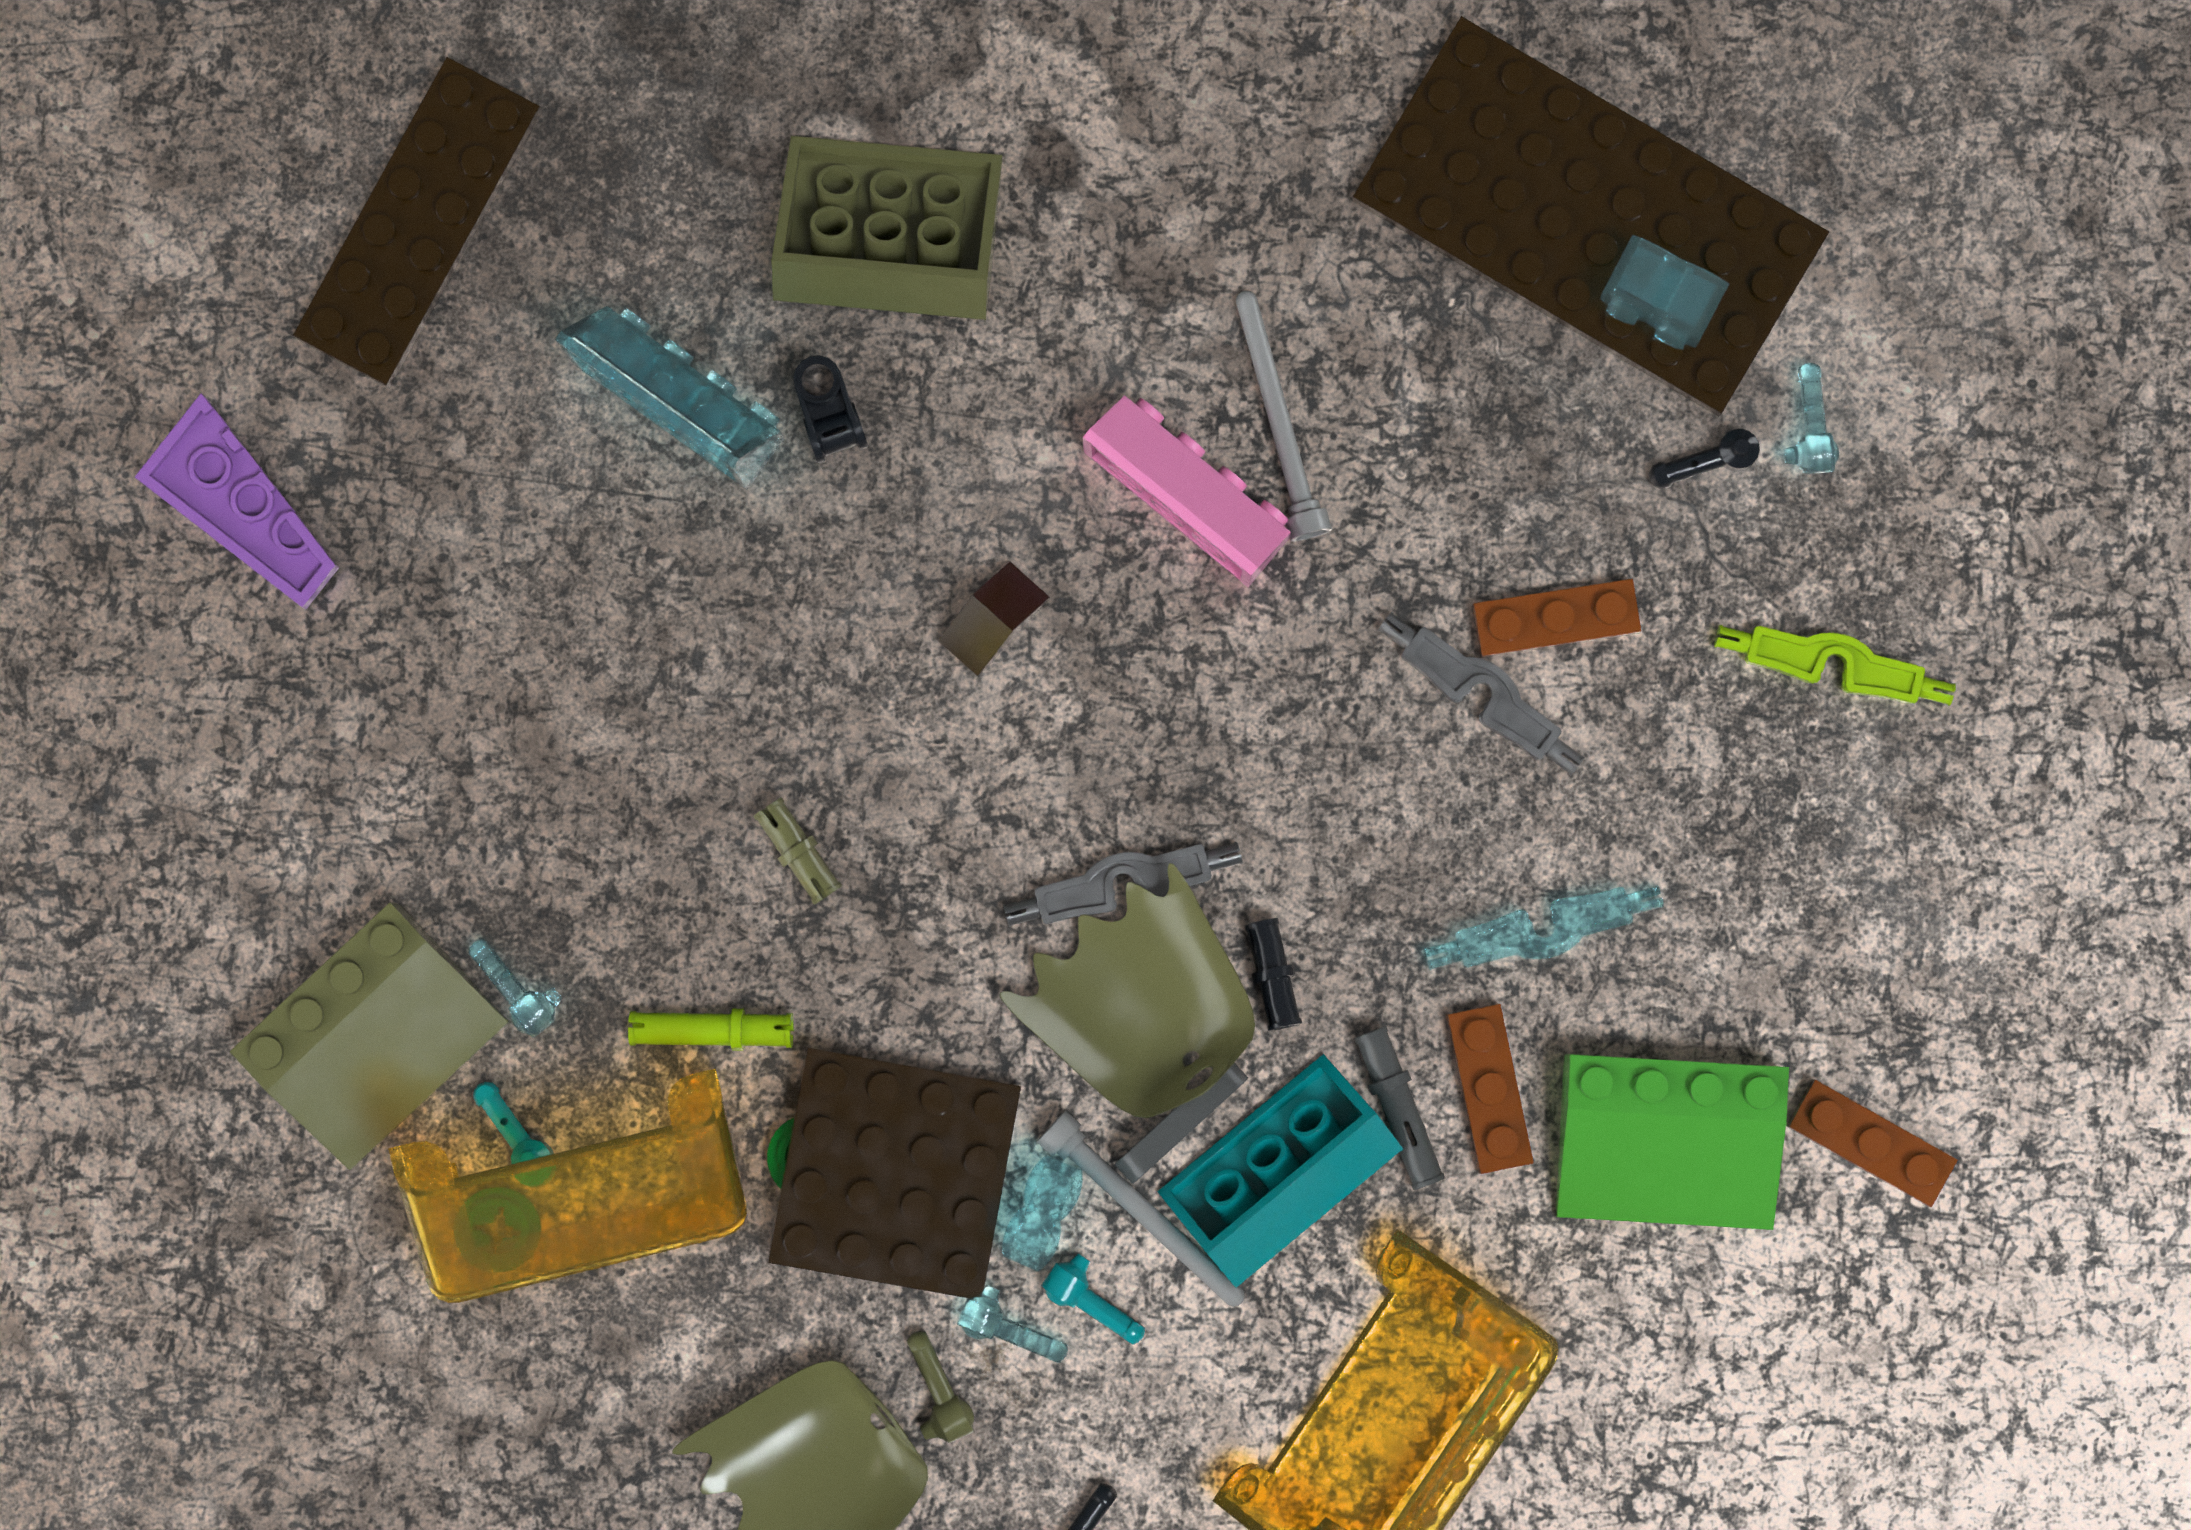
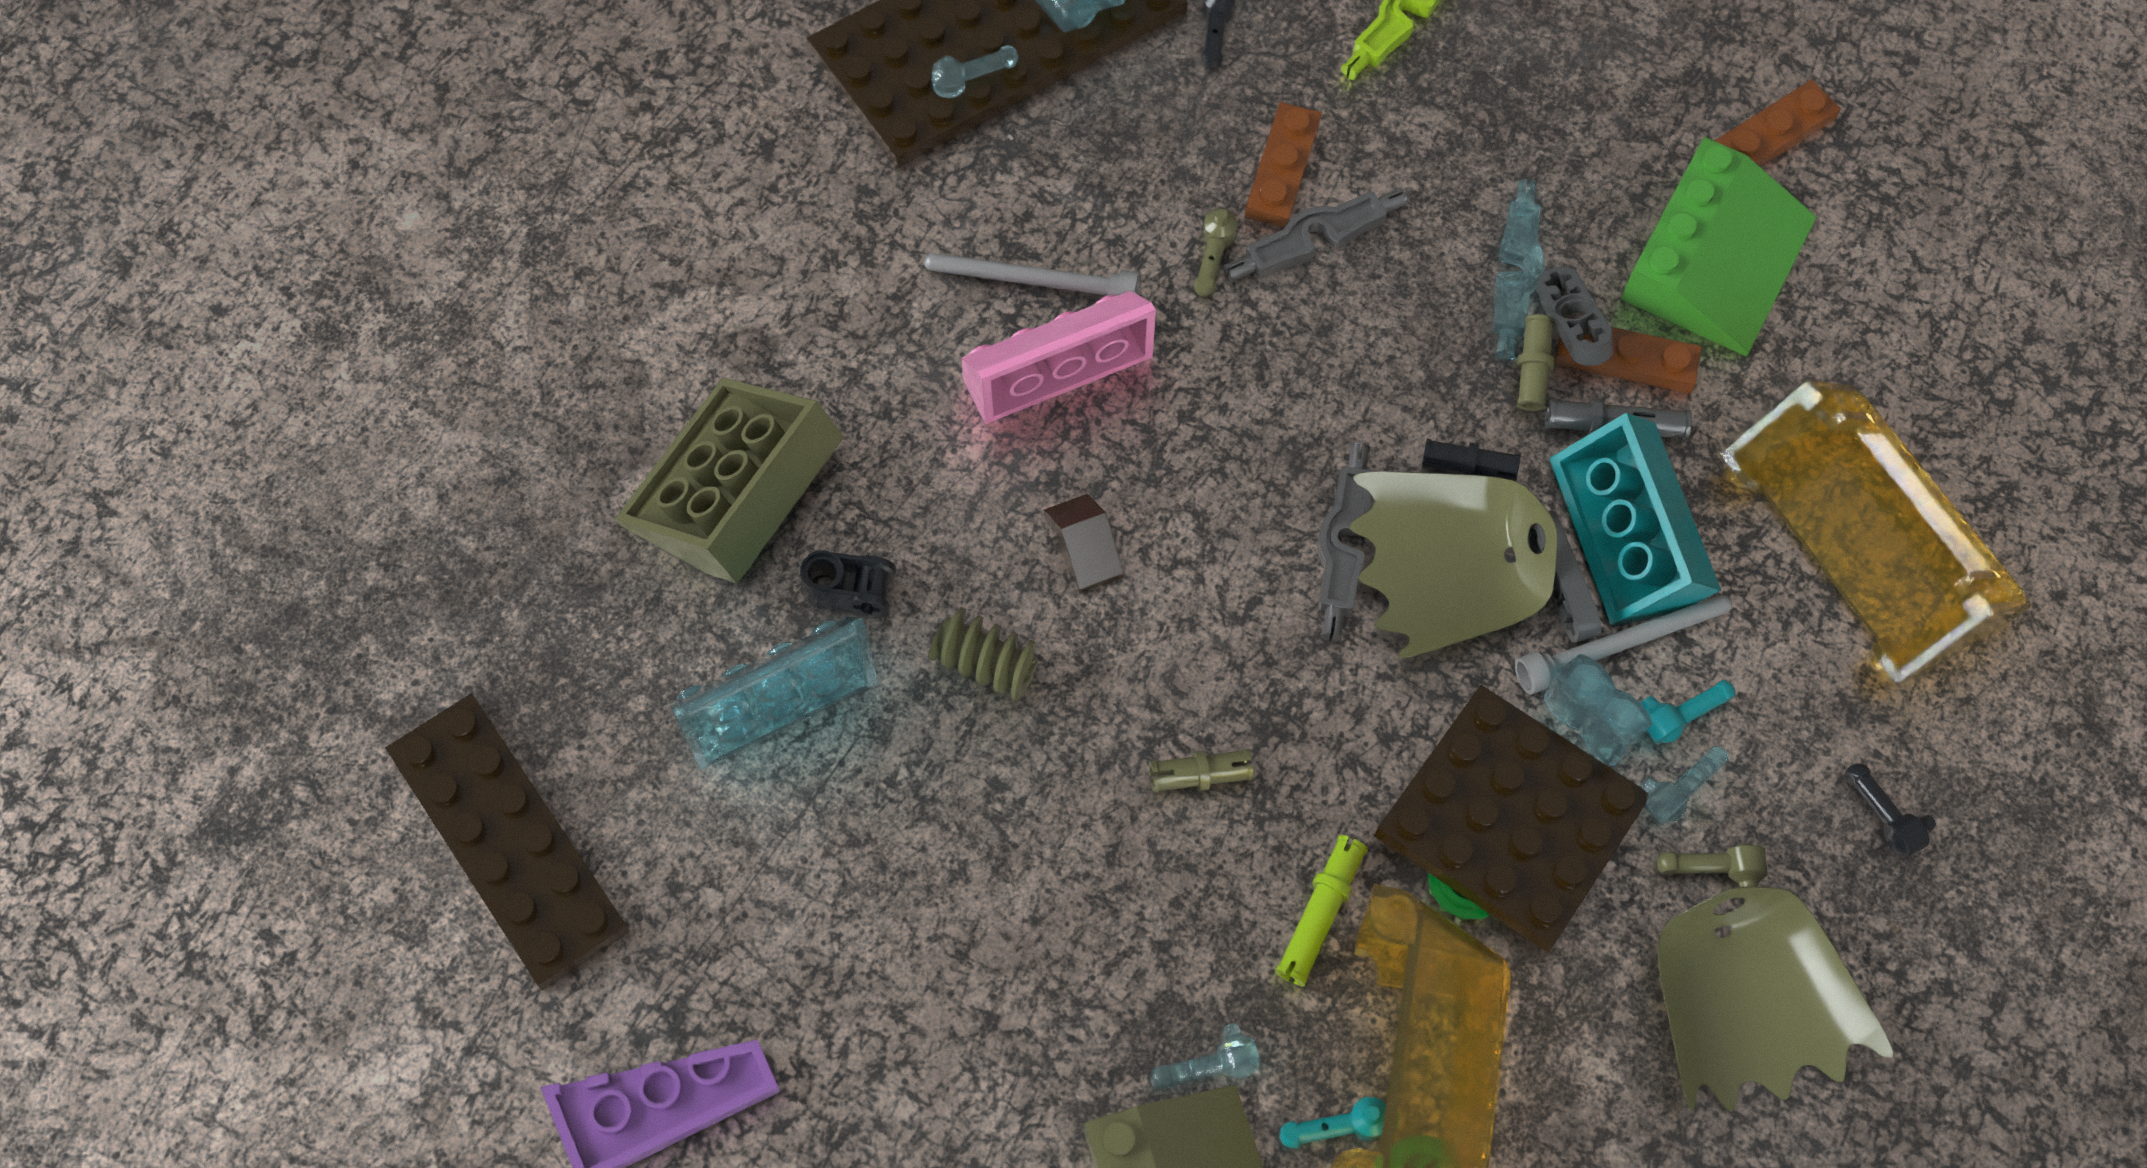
camera: 70 degrees left, 20 degrees down
none -> olive piece [928,607,1038,701]
none -> clear light blue piece [932,45,1019,98]
none -> olive piece [1194,209,1237,297]
none -> olive pin [1517,314,1555,412]
none -> dark grey beam [1537,267,1614,366]

